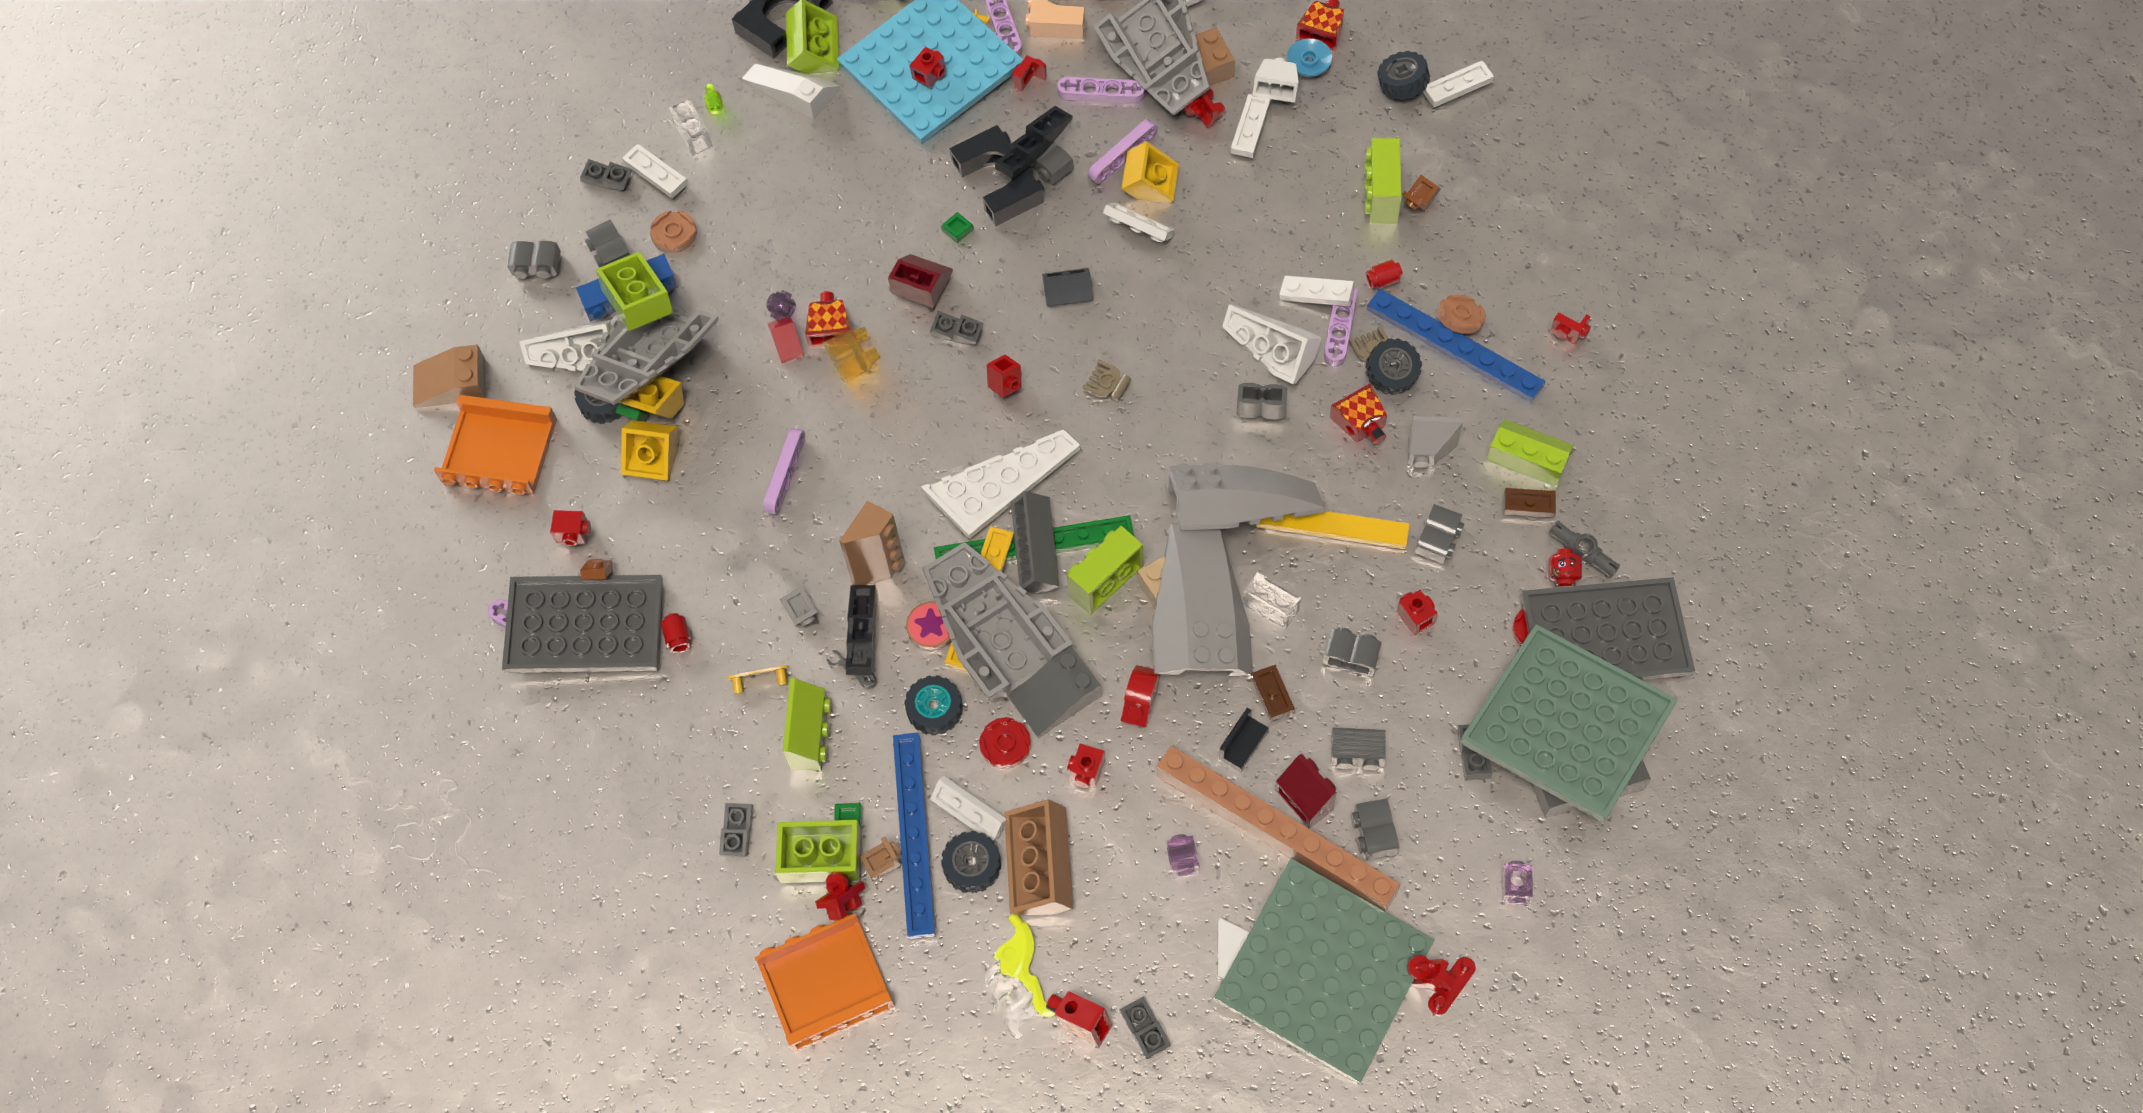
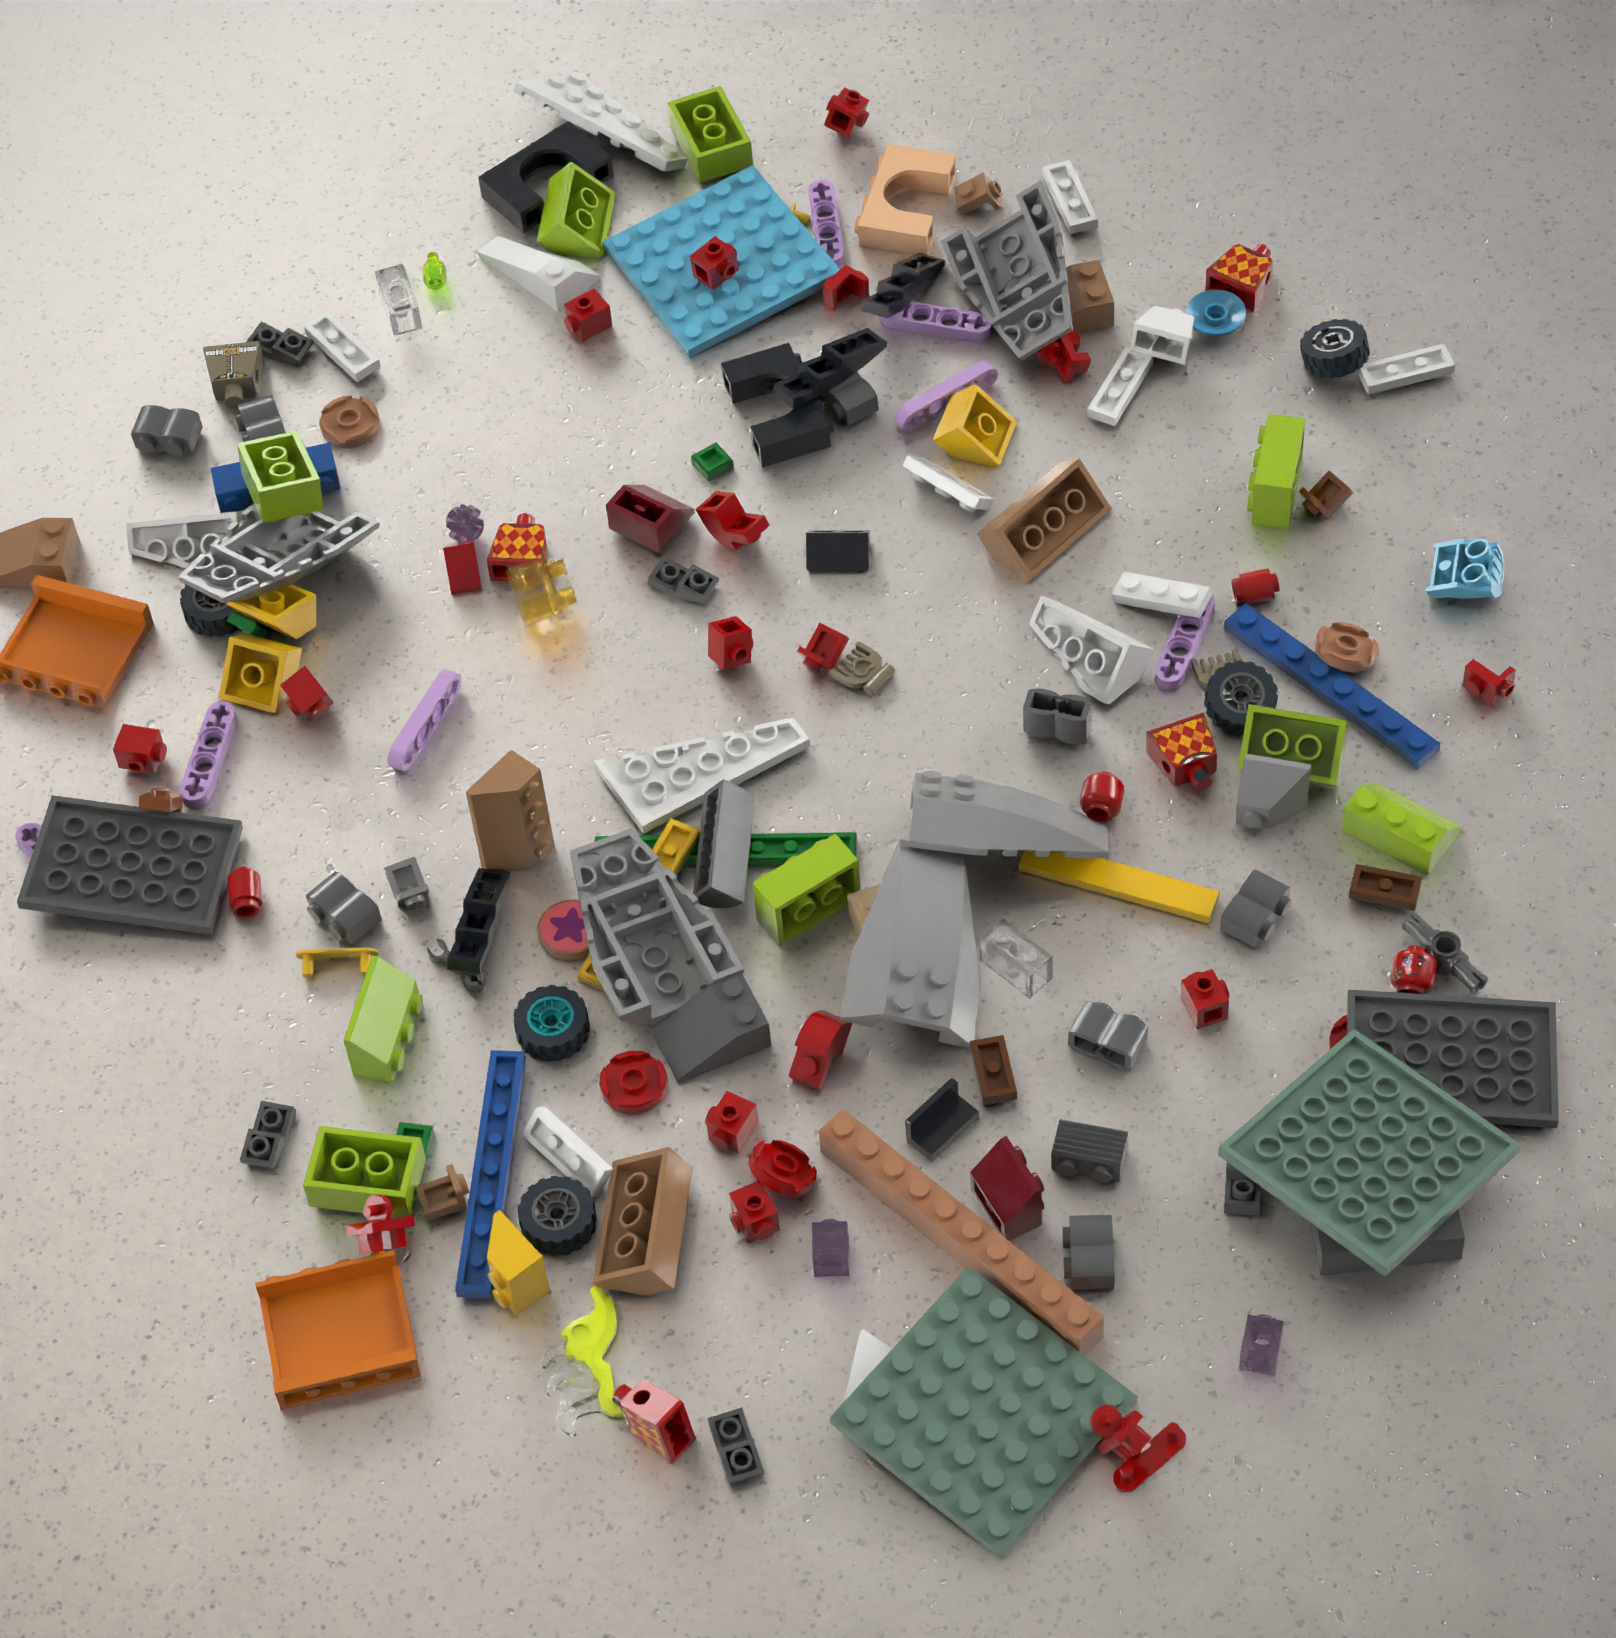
camera: 10 degrees right, 10 degrees down
none -> lavender beam [180,701,237,810]
none -> dark tan torso [203,341,264,409]
none -> red brick [280,666,334,722]
none -> dark grey brick [306,871,382,944]
none -> yellow slope [487,1210,550,1316]
none -> red brick [564,289,613,342]
none -> red brick [695,491,770,551]
none -> red brick [729,1181,780,1243]
none -> red tile [748,1140,817,1196]
none -> red bracket [797,622,849,672]
none -> black slope [861,253,945,319]
none -> medium nougat slope [977,458,1112,582]
none -> red head [1080,771,1125,822]
none -> lime brick [1238,704,1349,787]
none -> medium azure slope [1426,538,1505,599]

